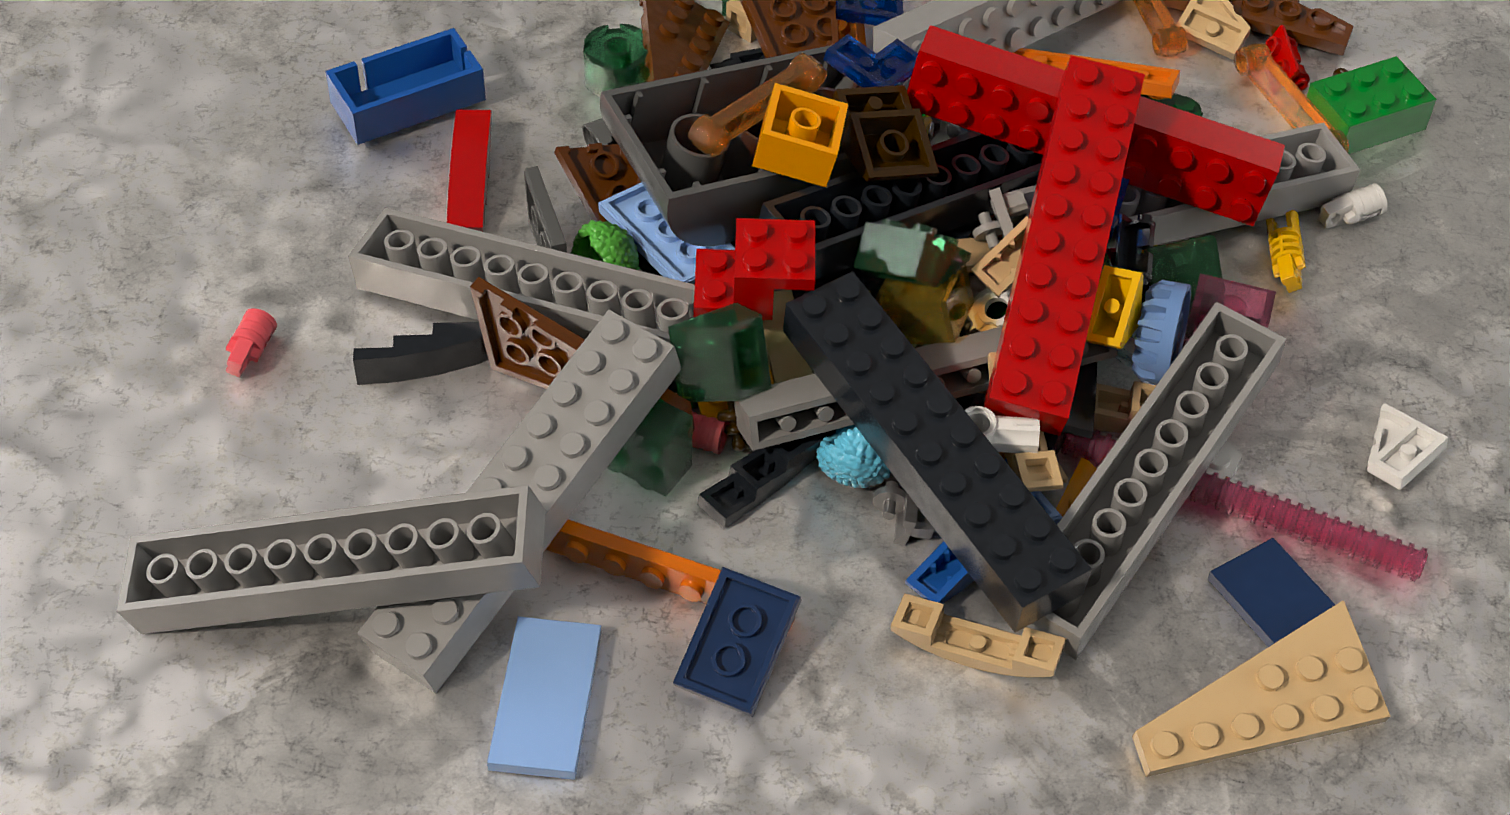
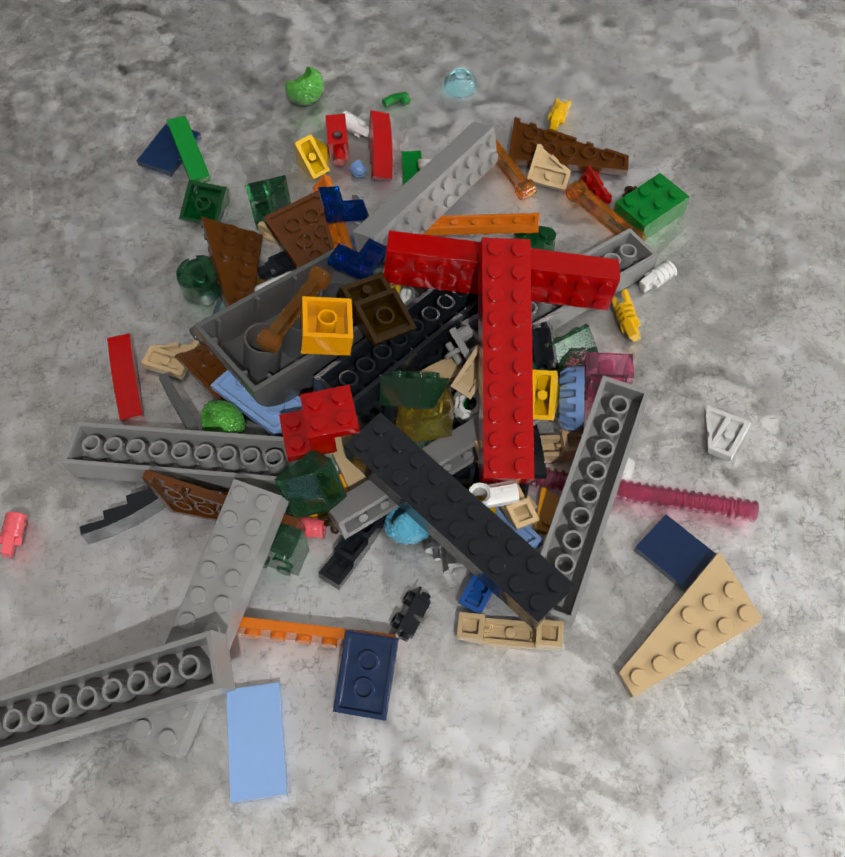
camera: 10 degrees left, 10 degrees up
blue piece [325,28,486,145] -> none
none -> tan wing [140,340,201,380]
none -> black hinge [389,586,431,642]

